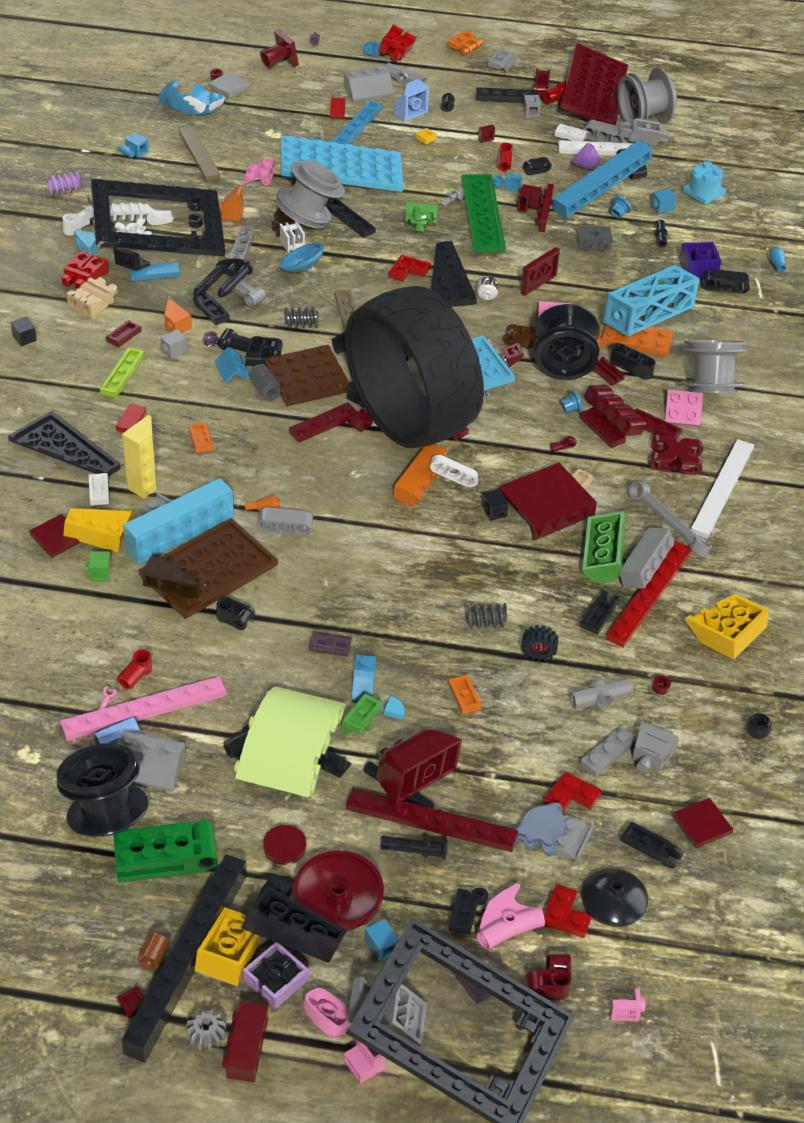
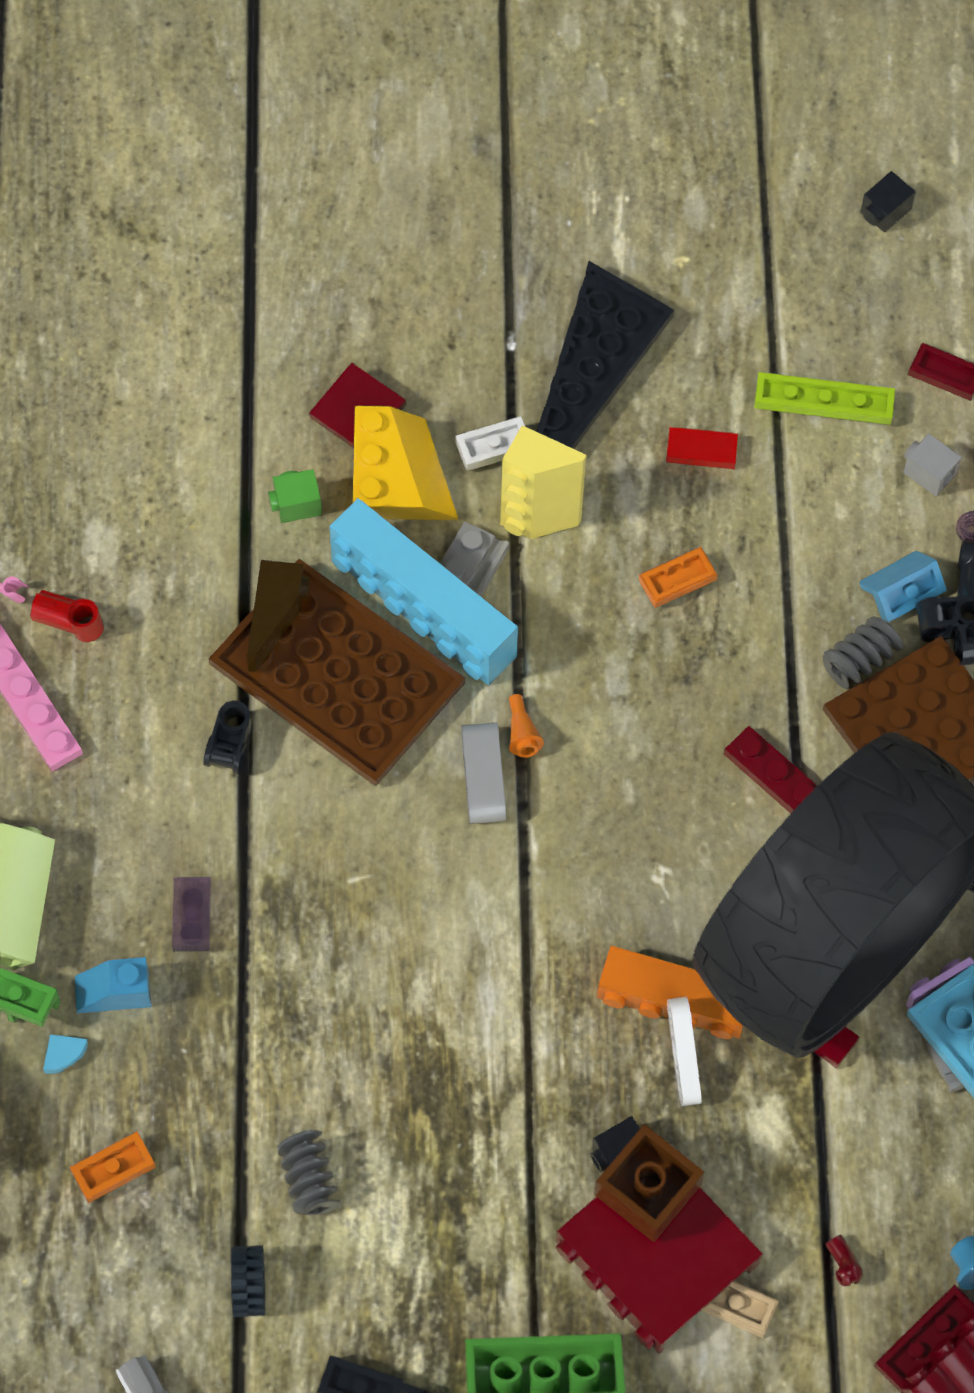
camera: 80 degrees right, 20 degrees up
none -> reddish brown brick [594,1124,705,1242]

